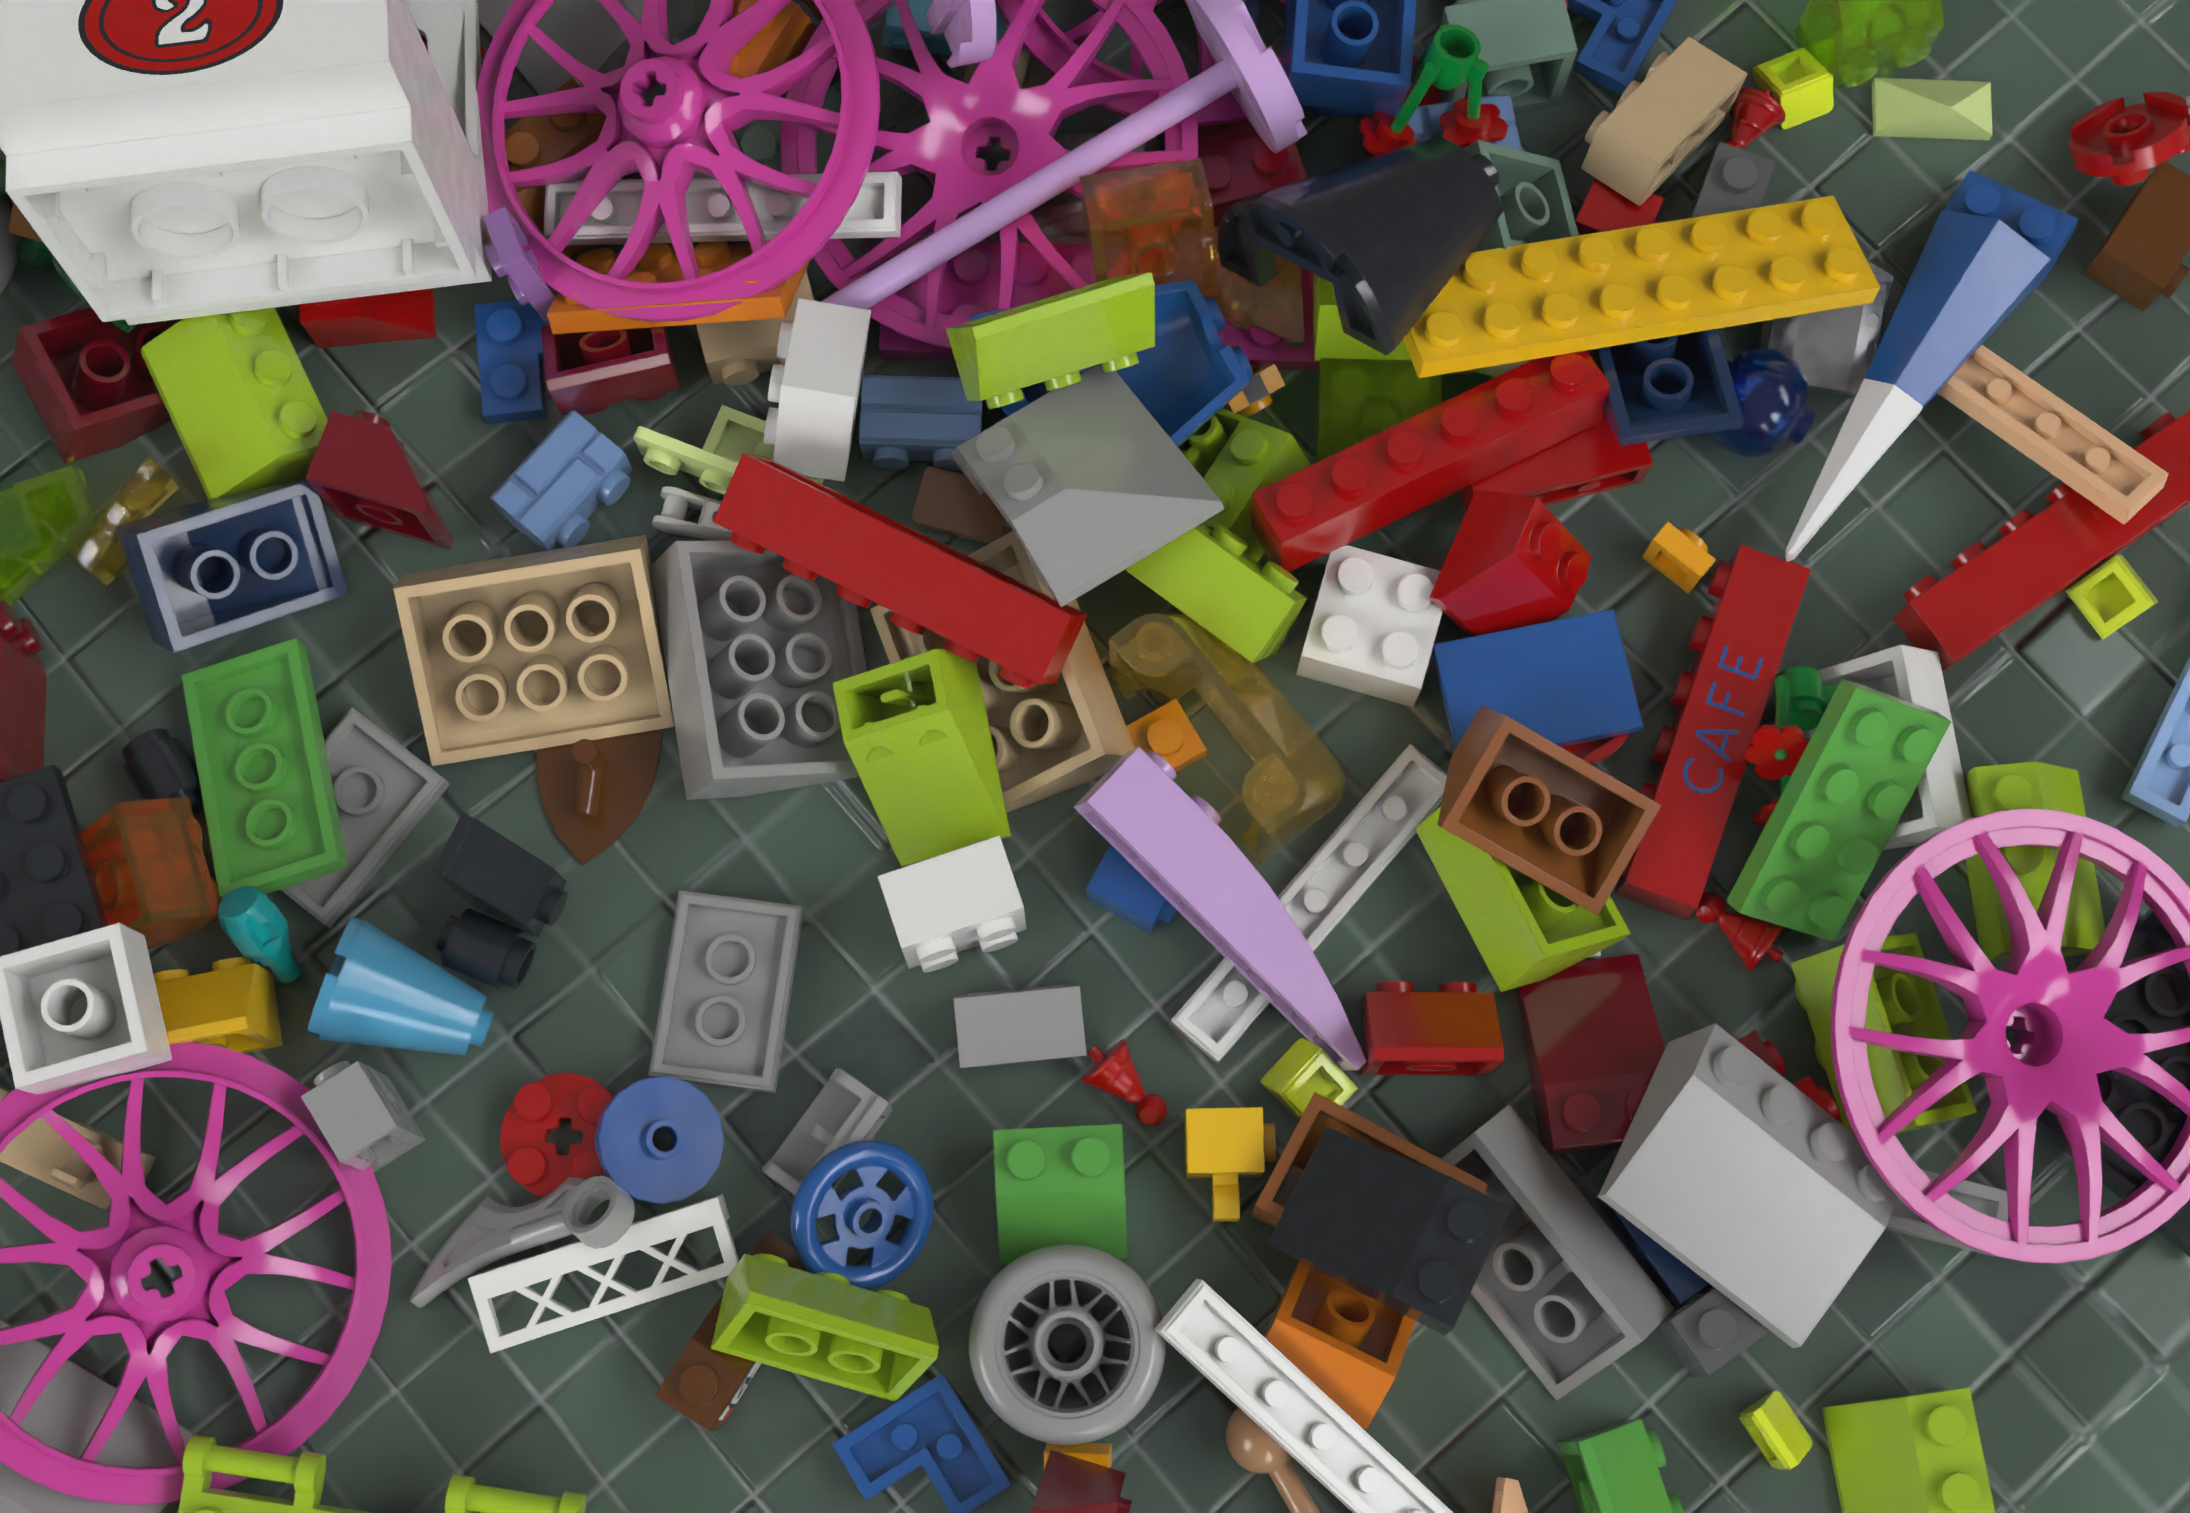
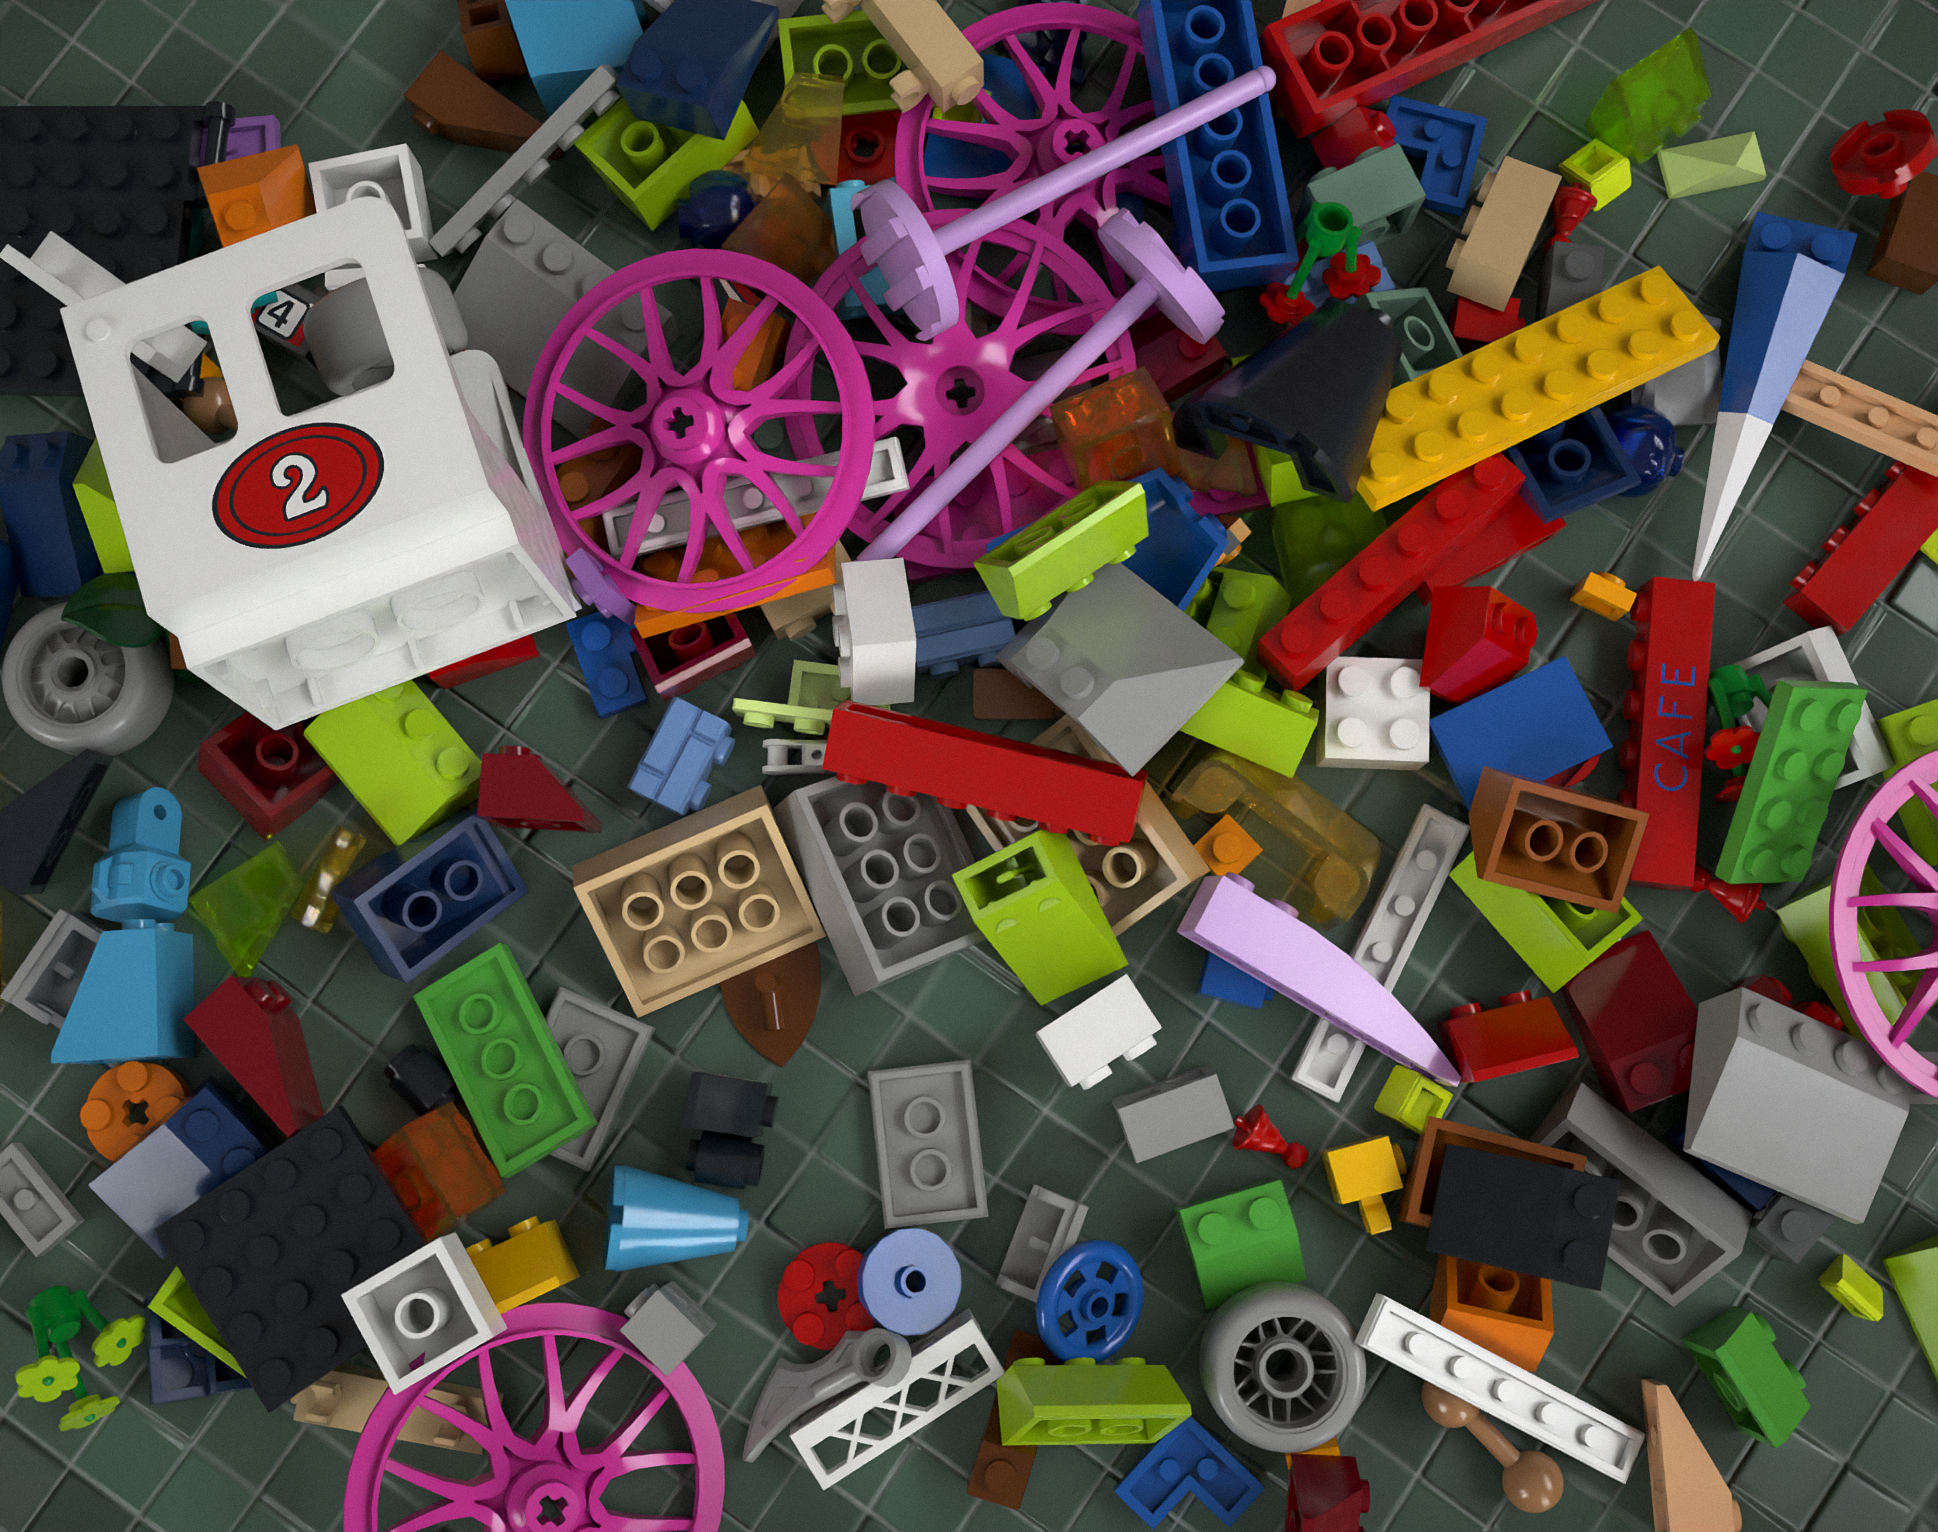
camera: 10 degrees left, 5 degrees up
teal piece [218,886,301,983] -> none

